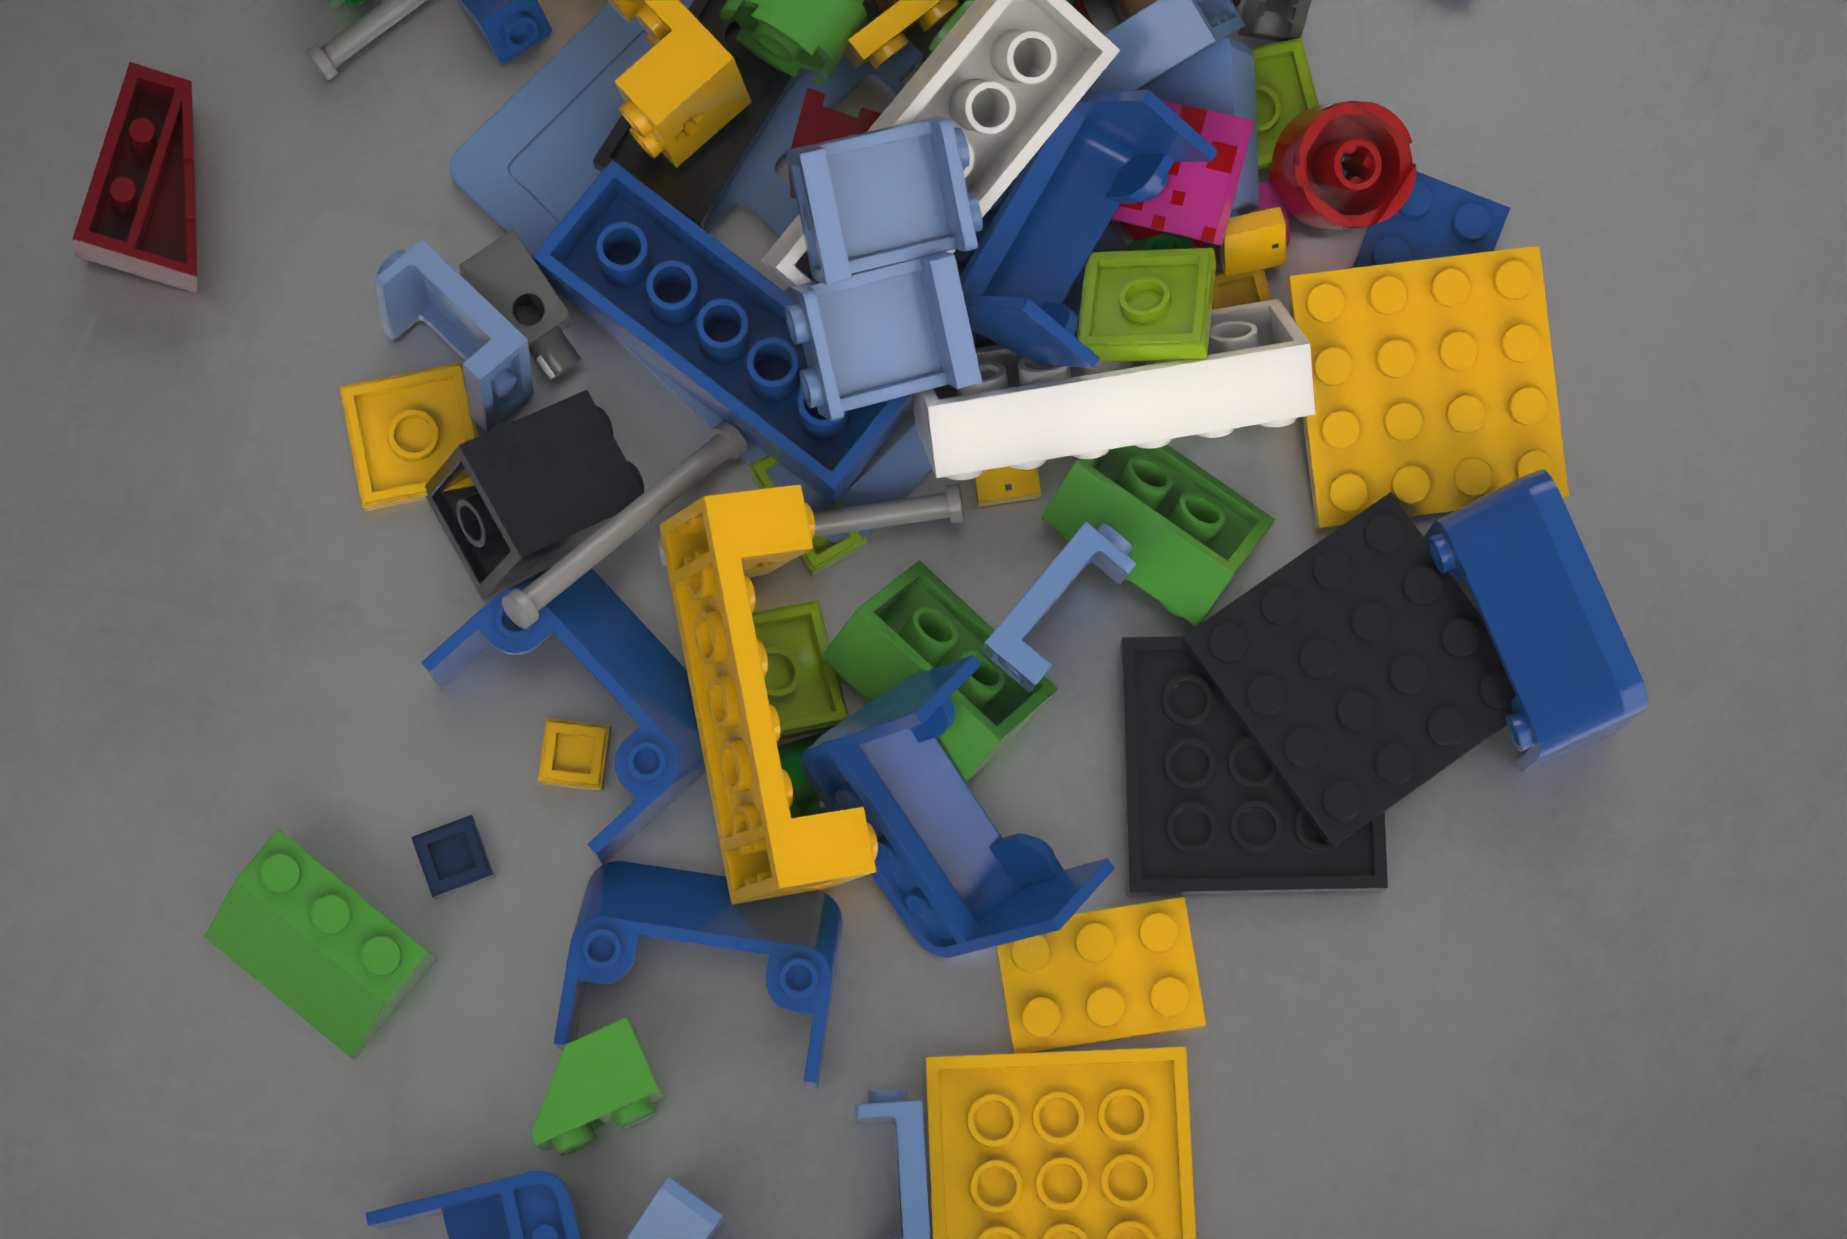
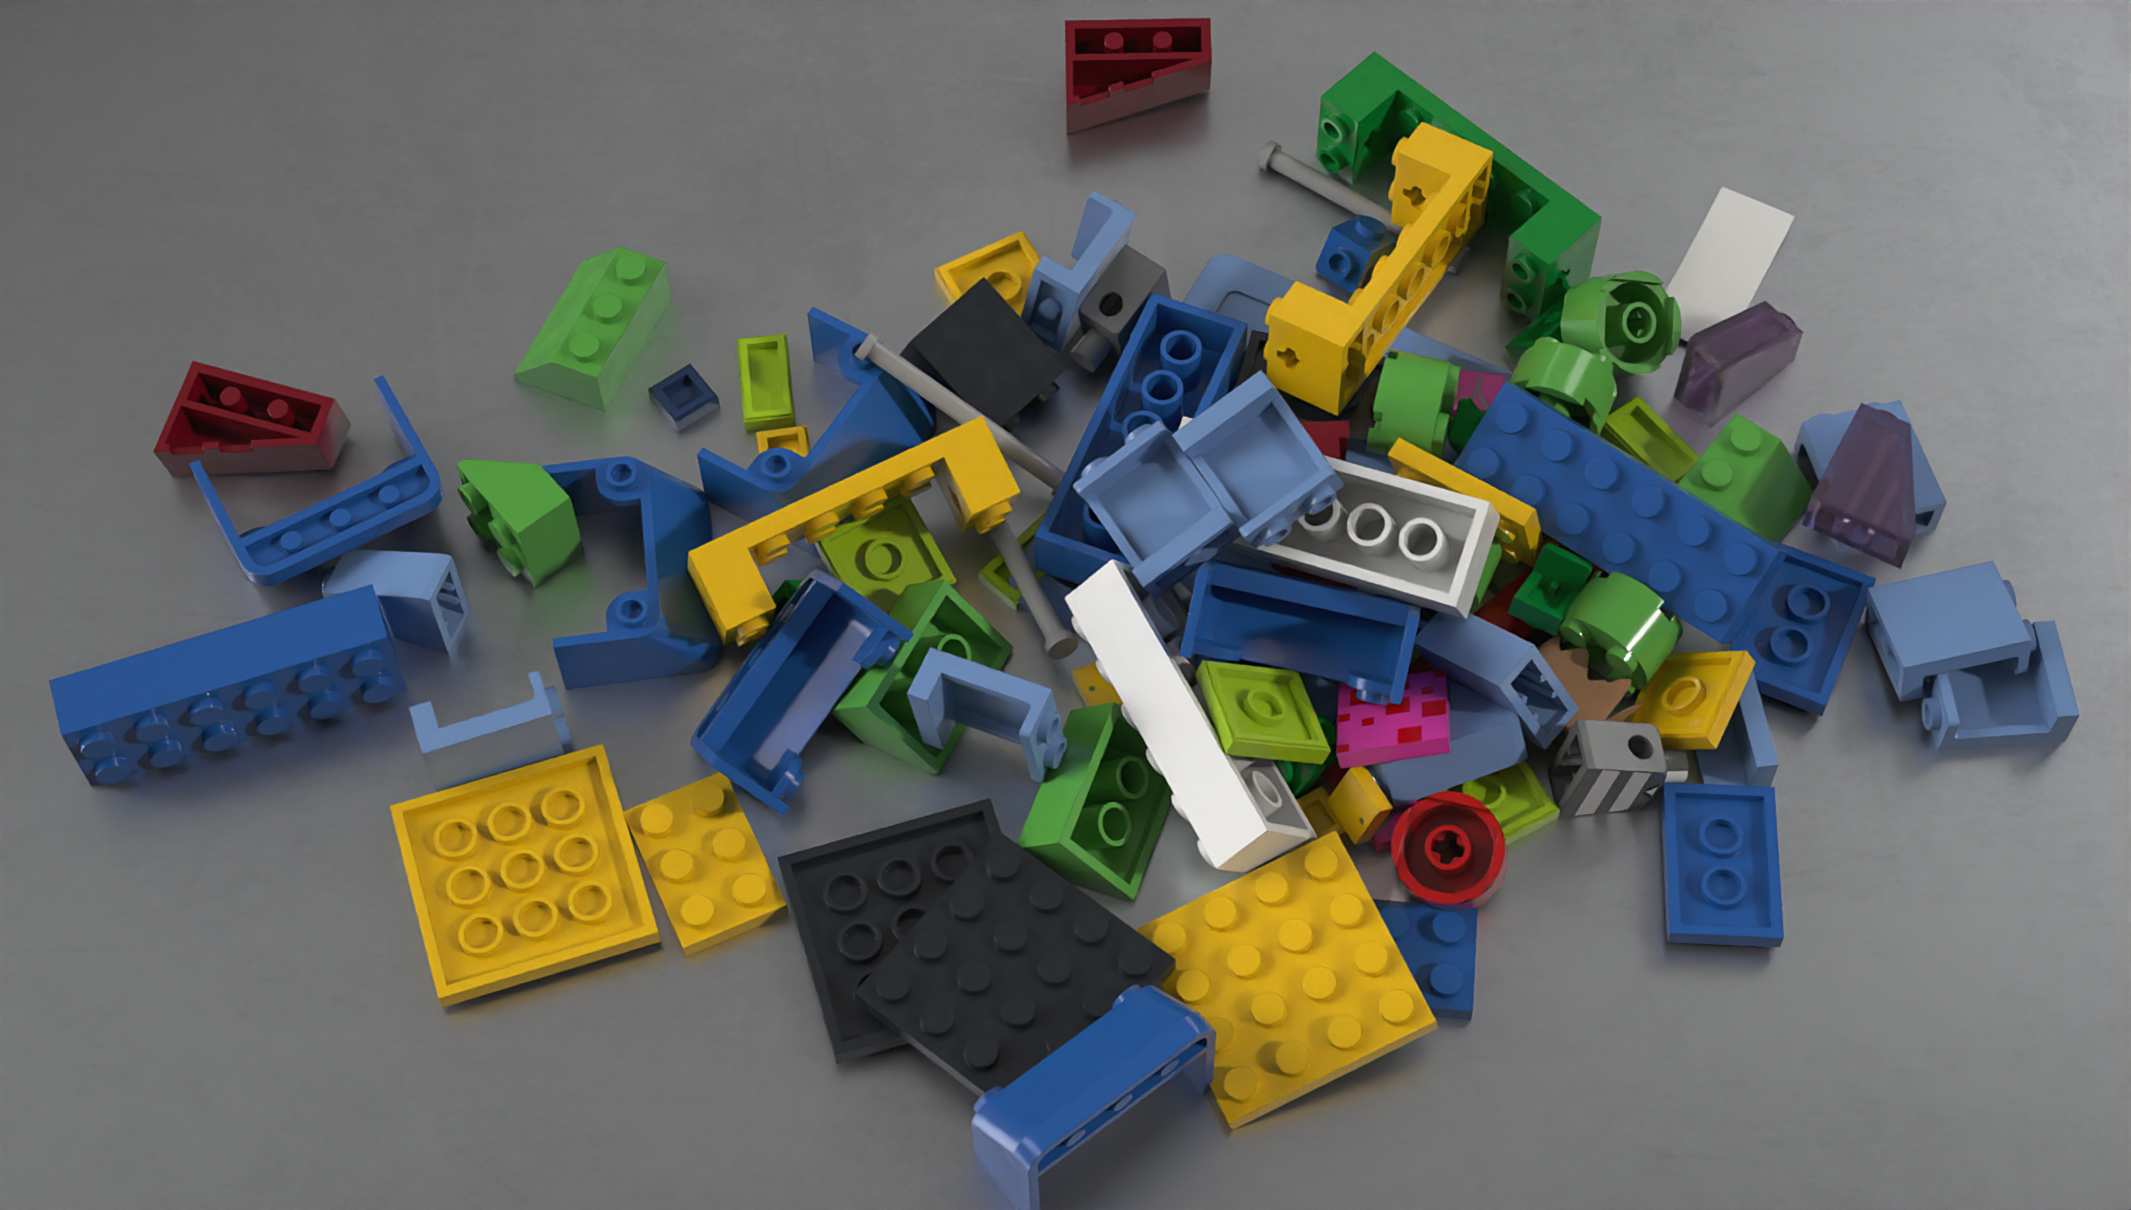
camera: 80 degrees right, 20 degrees down
none -> lime tile [736,333,796,432]

